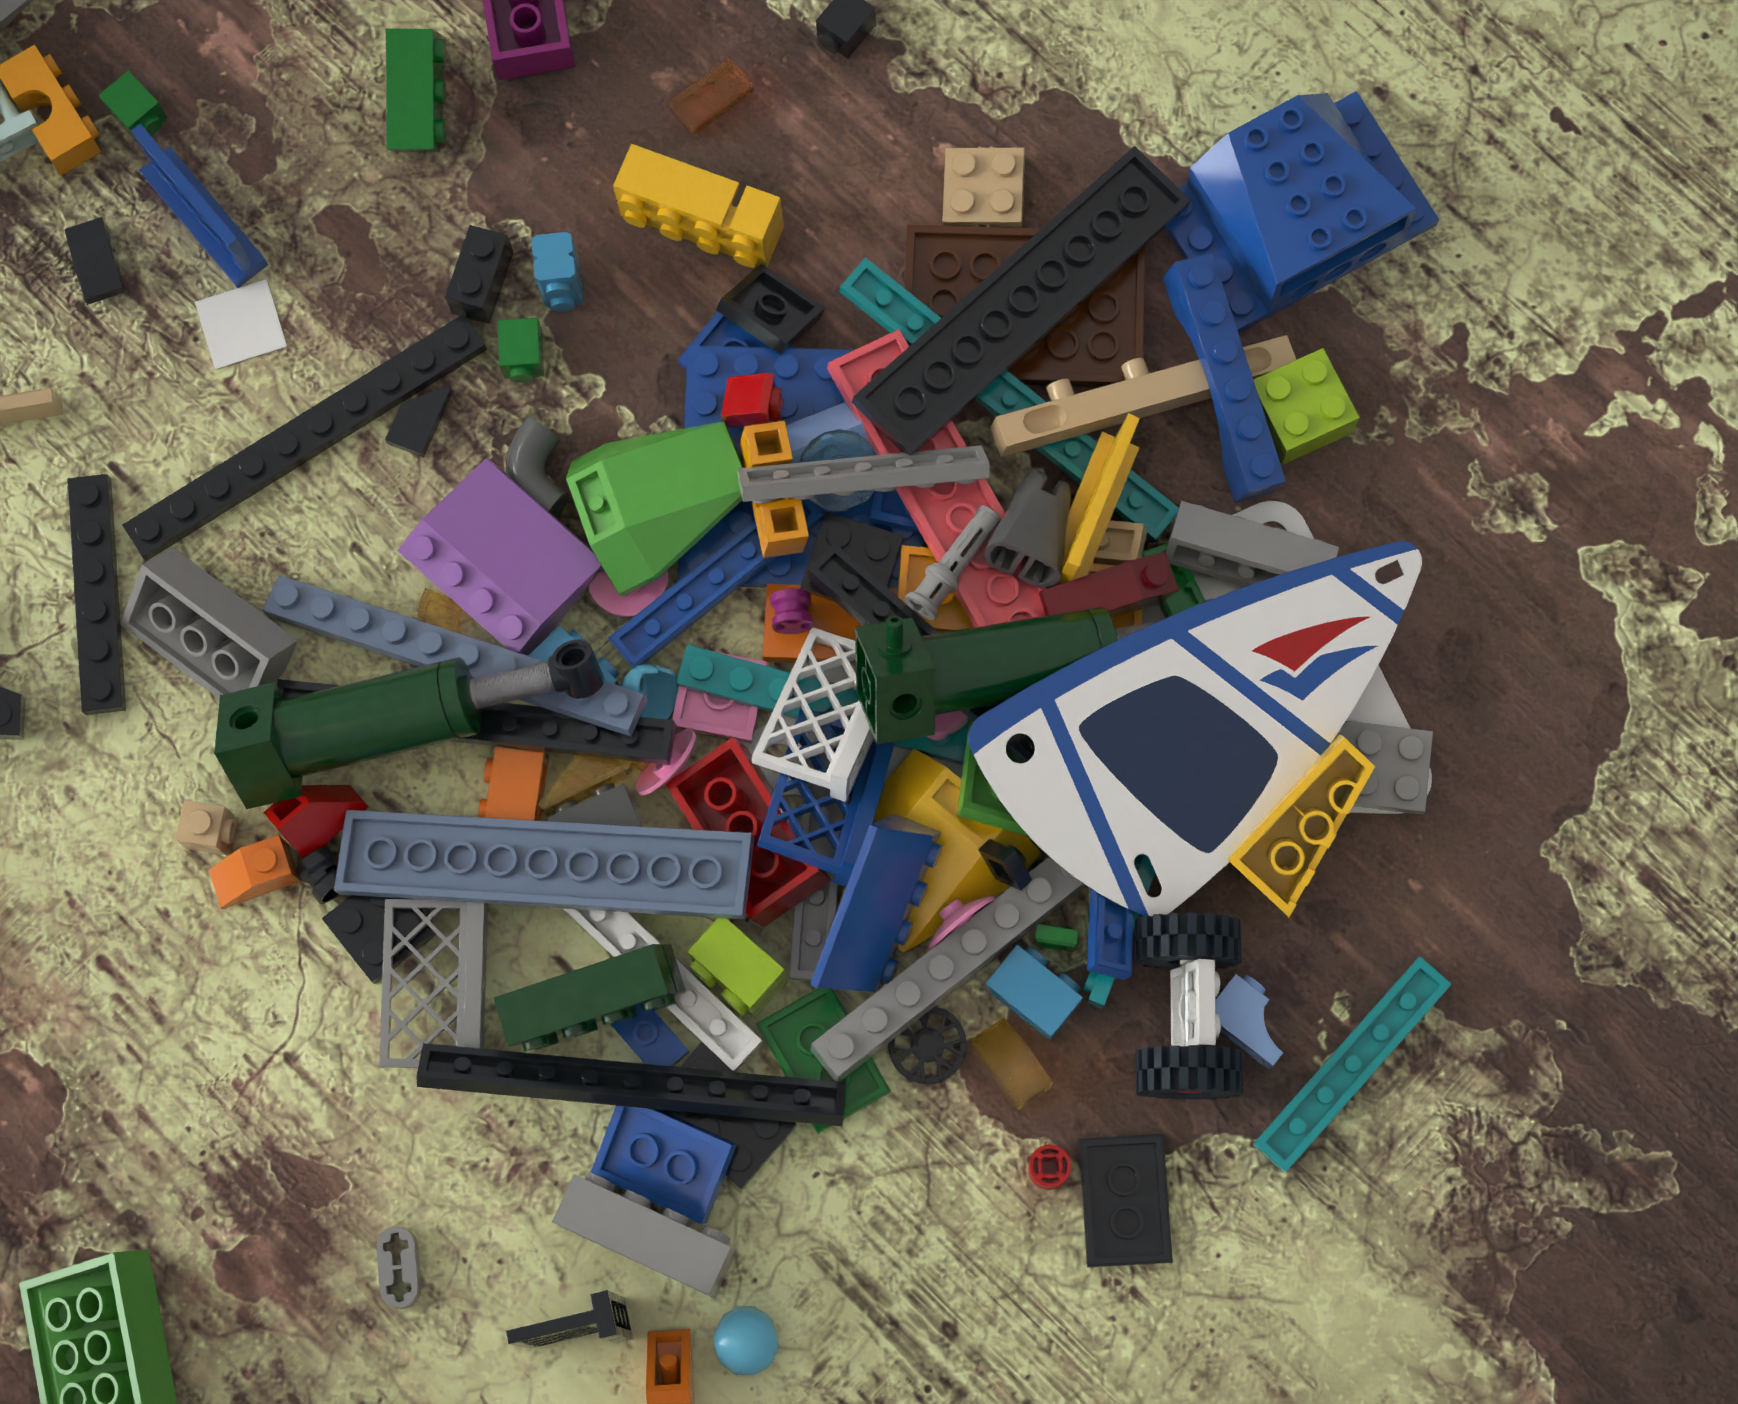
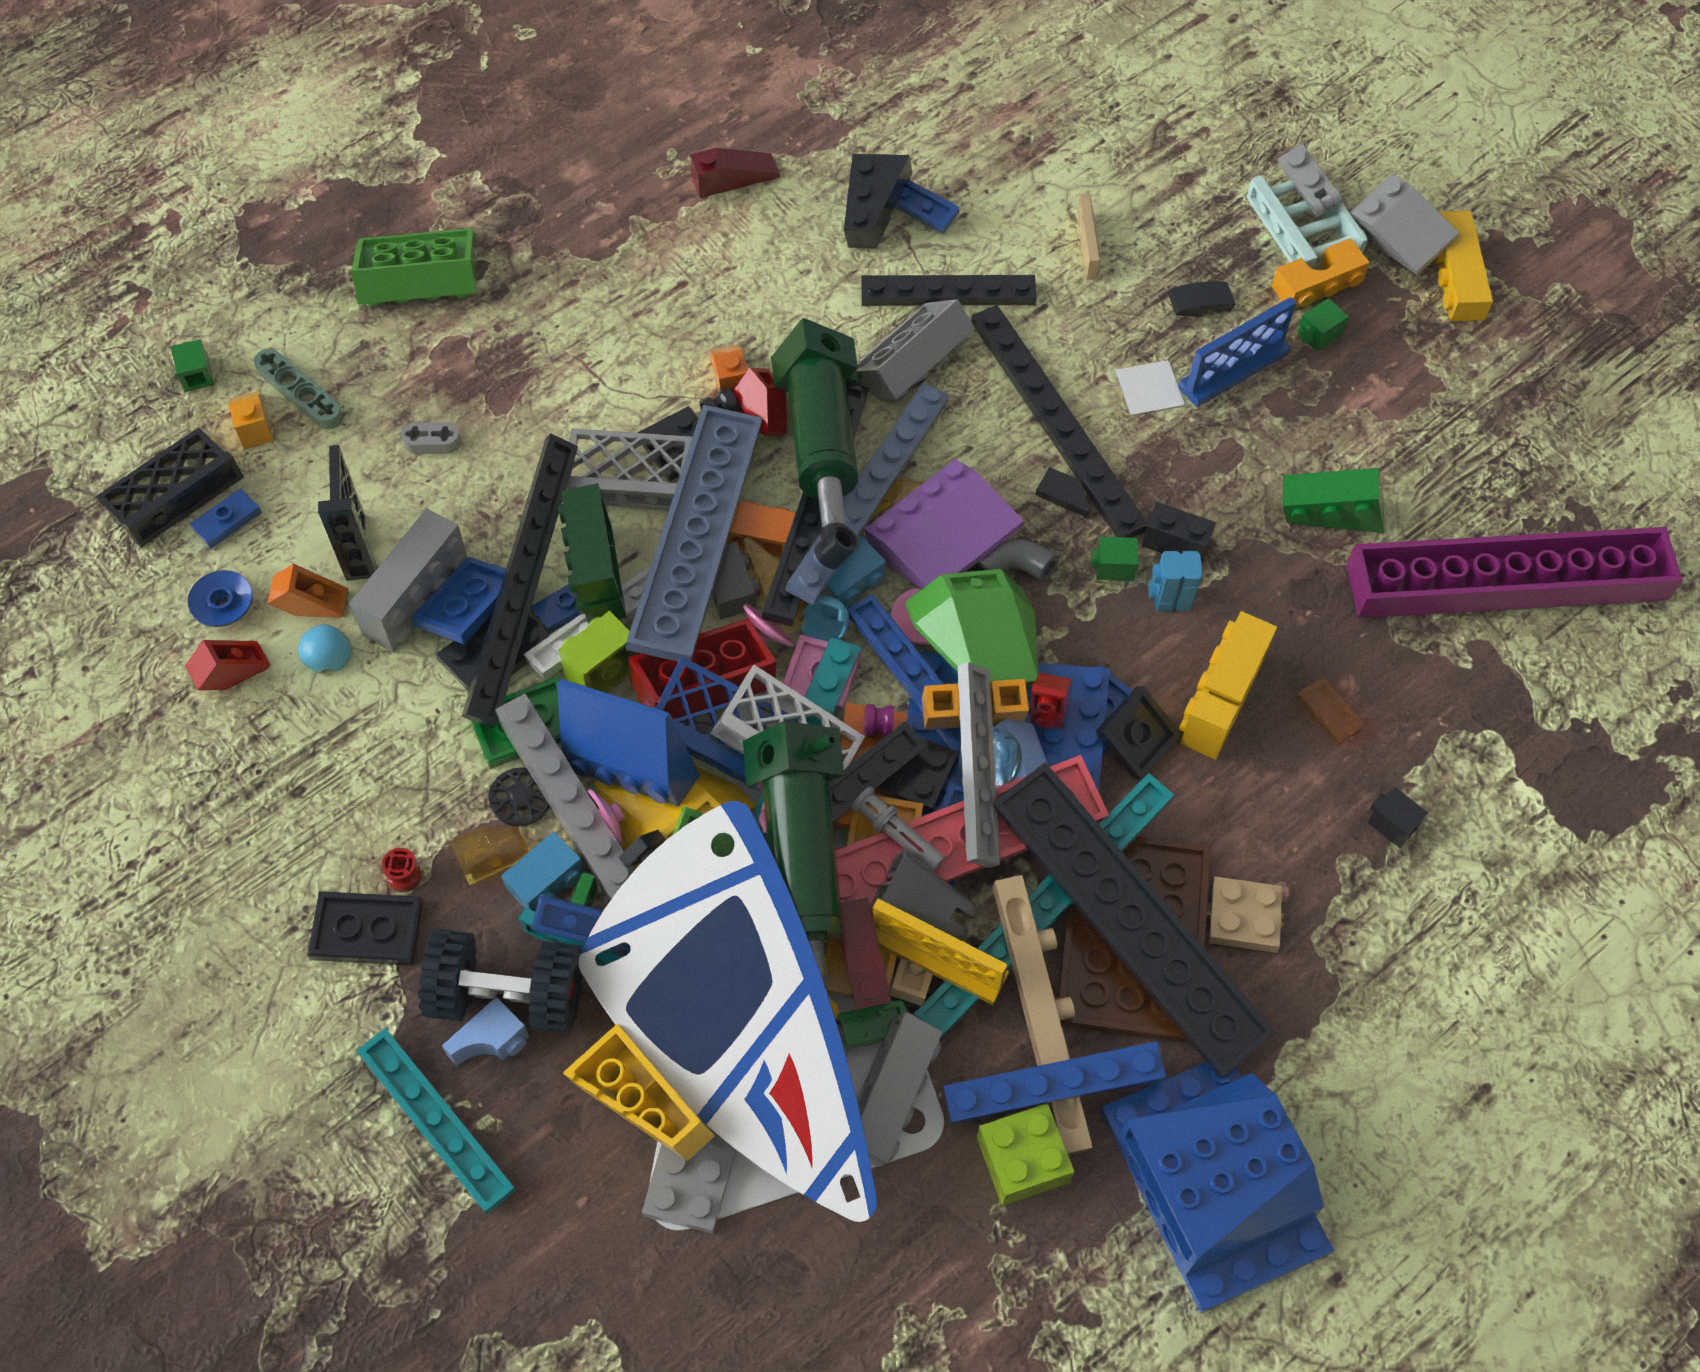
camera: 90 degrees right, 15 degrees down
tan brick [175,800,236,855] -> none

